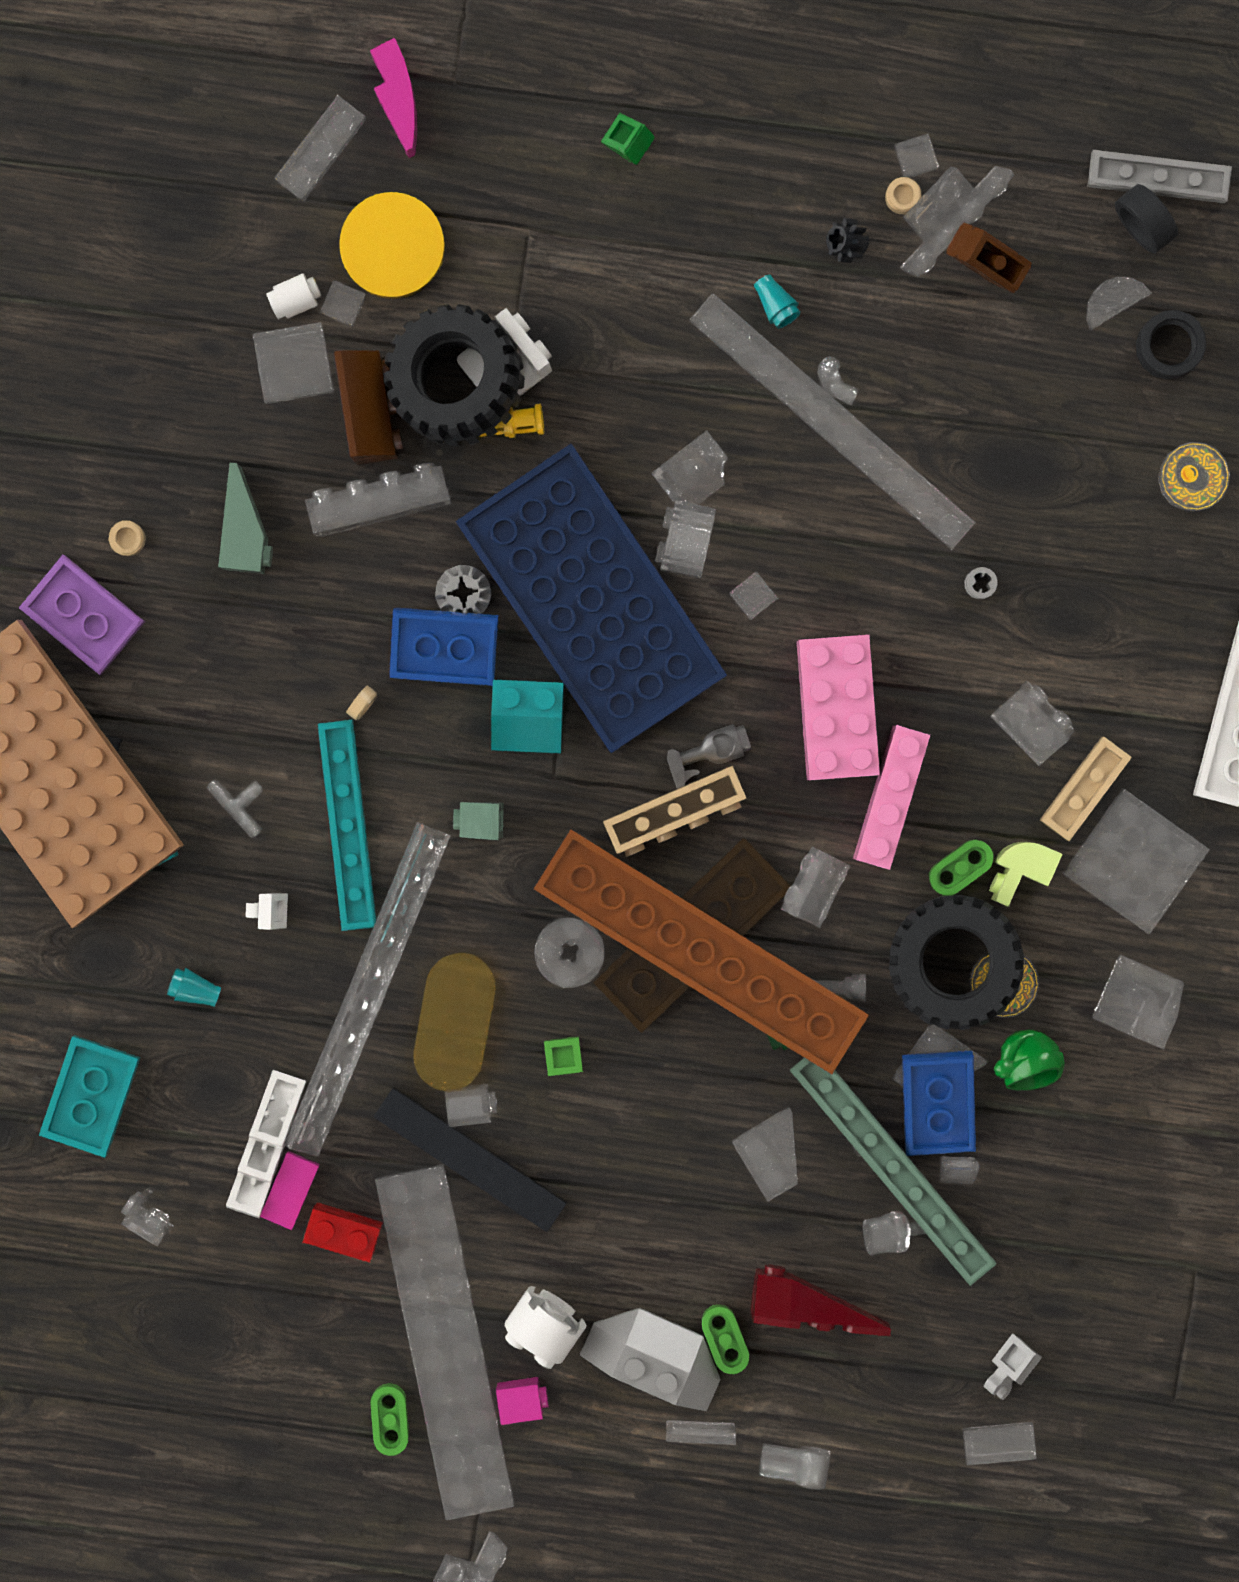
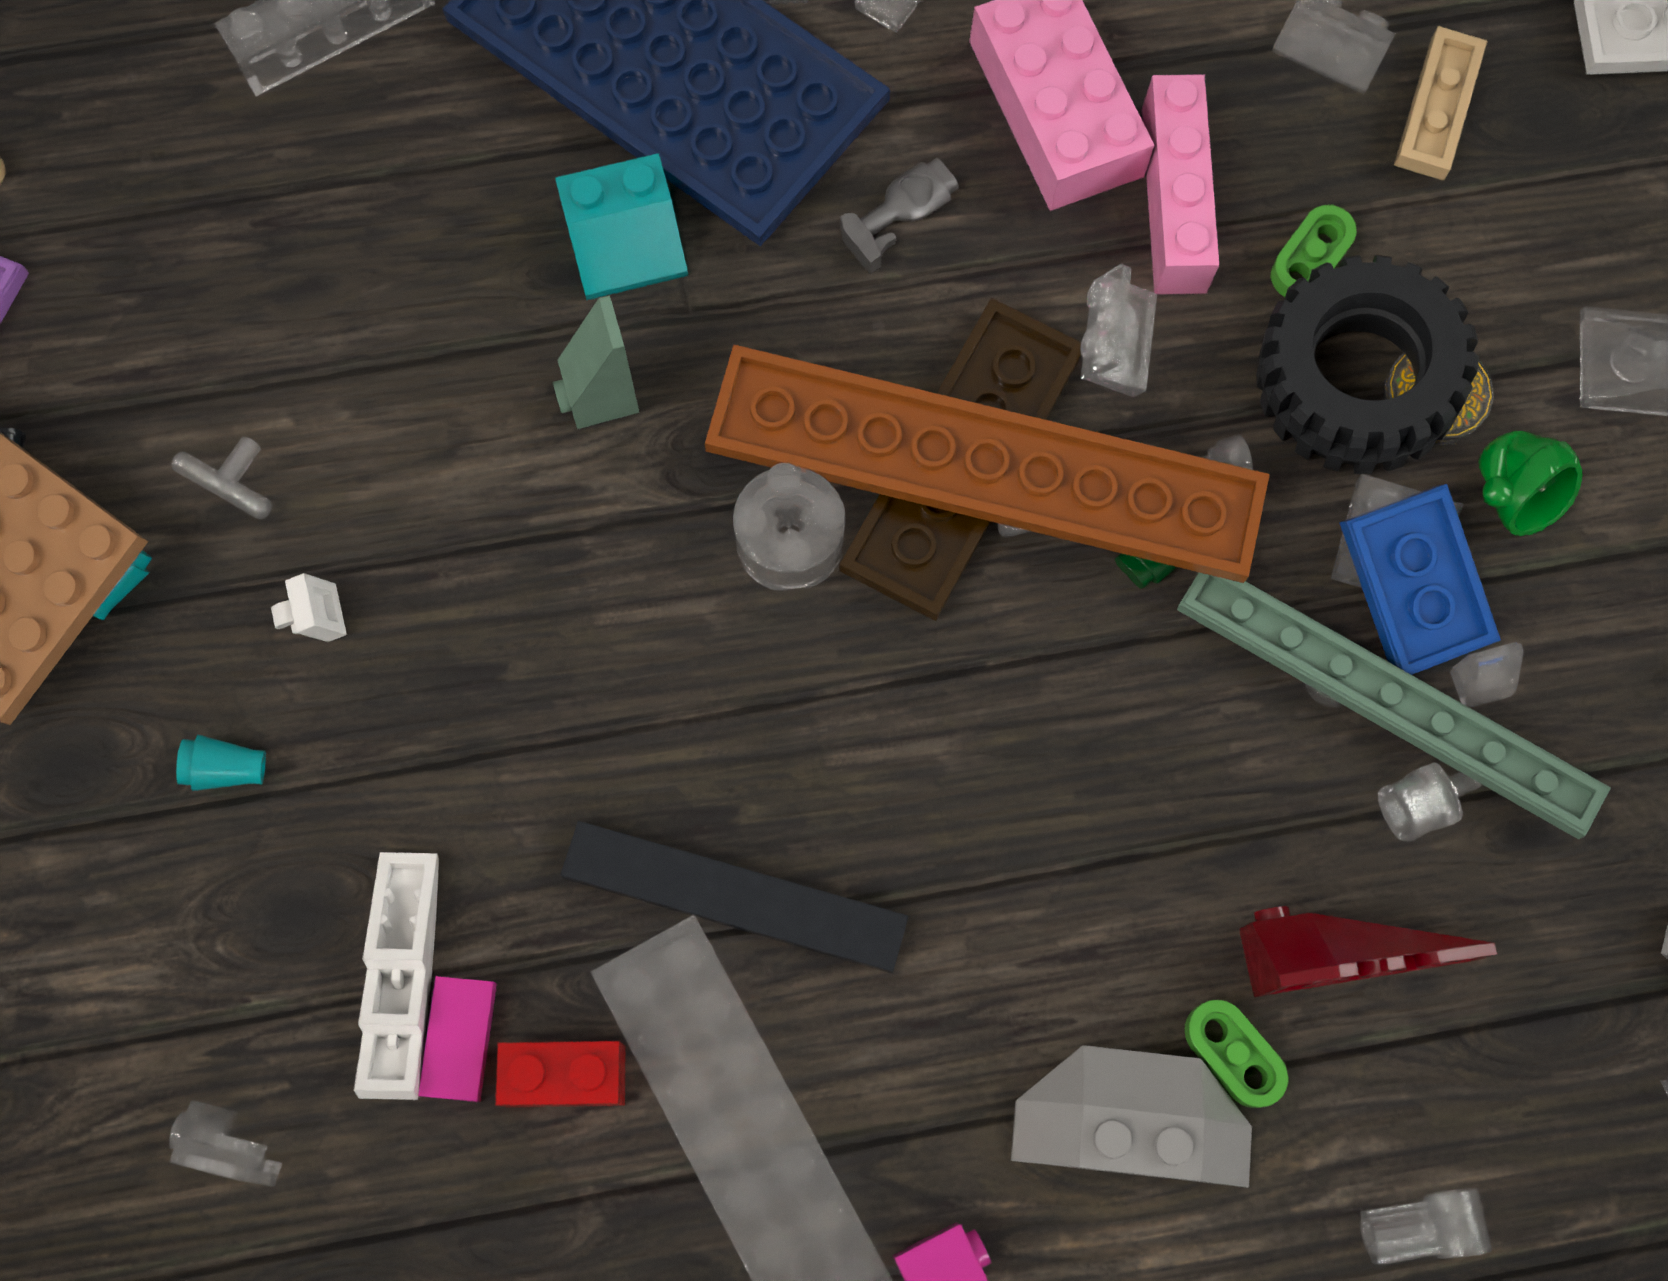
camera: 20 degrees left, 15 degrees down
teal plate [39,1035,141,1158] -> none
sand green slope [218,462,273,574] -> none
clear plate [284,822,451,1156] -> none
teal tile [318,720,377,931] -> none
tan tile [346,685,377,720] -> none
blue tile [390,608,499,686] -> none
clear yellow tile [413,952,496,1091] -> none
light grey gear [435,565,491,614] -> none
clear brick [445,1084,498,1127] -> none
white brick [505,1286,586,1369] -> none
bright green plate [544,1036,583,1076] -> none
tan brick [603,766,746,857] -> none
clear tile [665,1420,736,1445] -> none
clear wing [732,1107,798,1202] -> none
yellowish green brick [989,842,1063,906] -> none
clear plate [1062,789,1210,935] -> none

